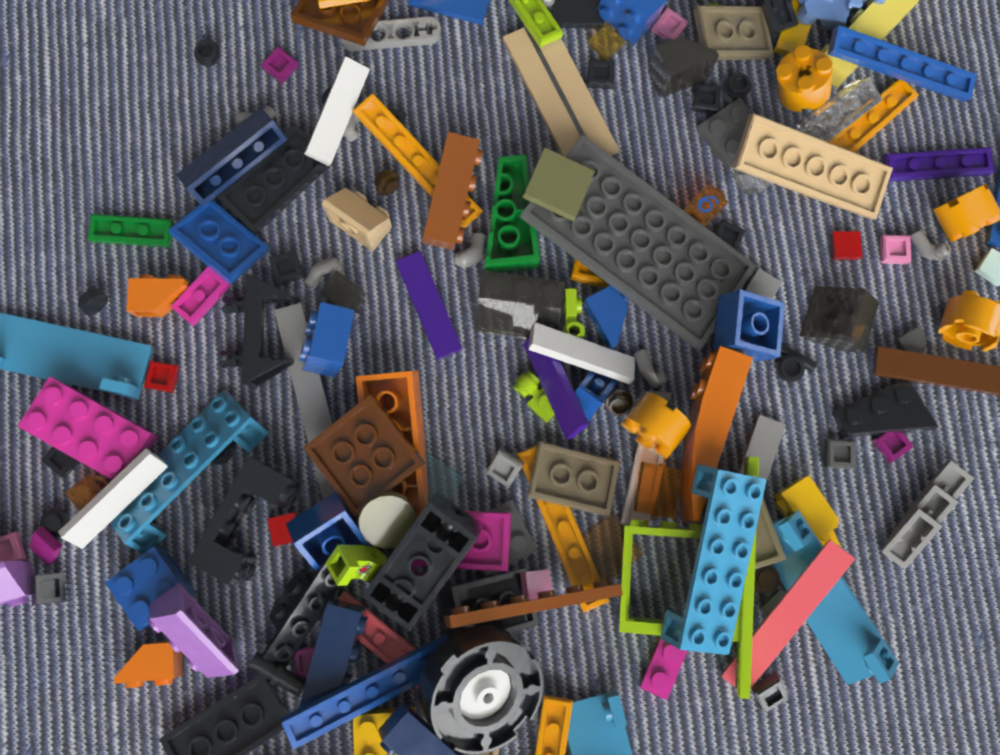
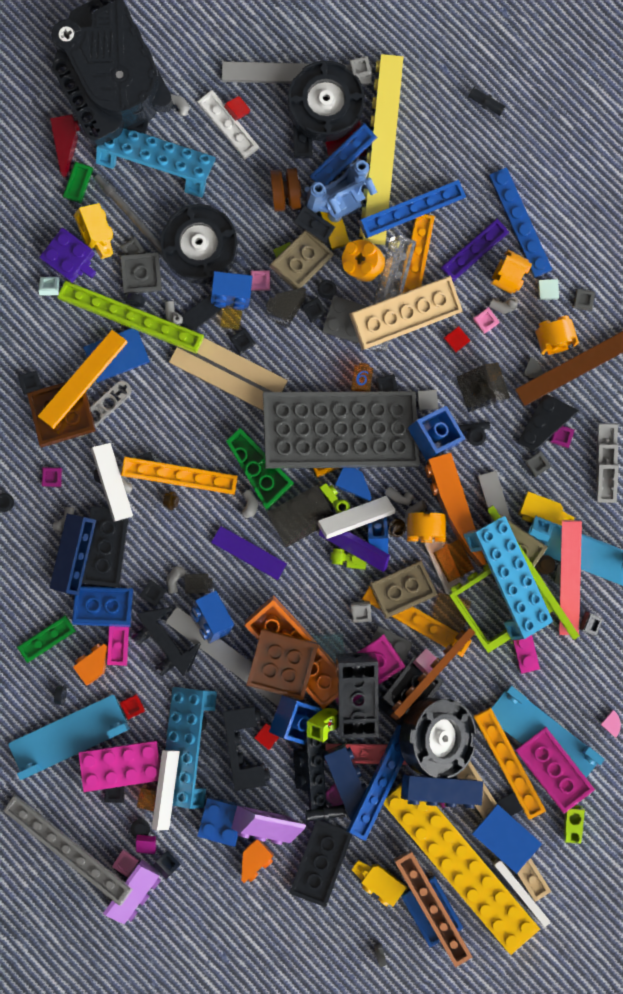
camera: 30 degrees left, 5 degrees up
tan slope [321,188,392,252] -> none
tile [359,491,417,549] -> none
dark orange brick [422,132,483,251] -> none
olive tile [522,148,595,221] -> none

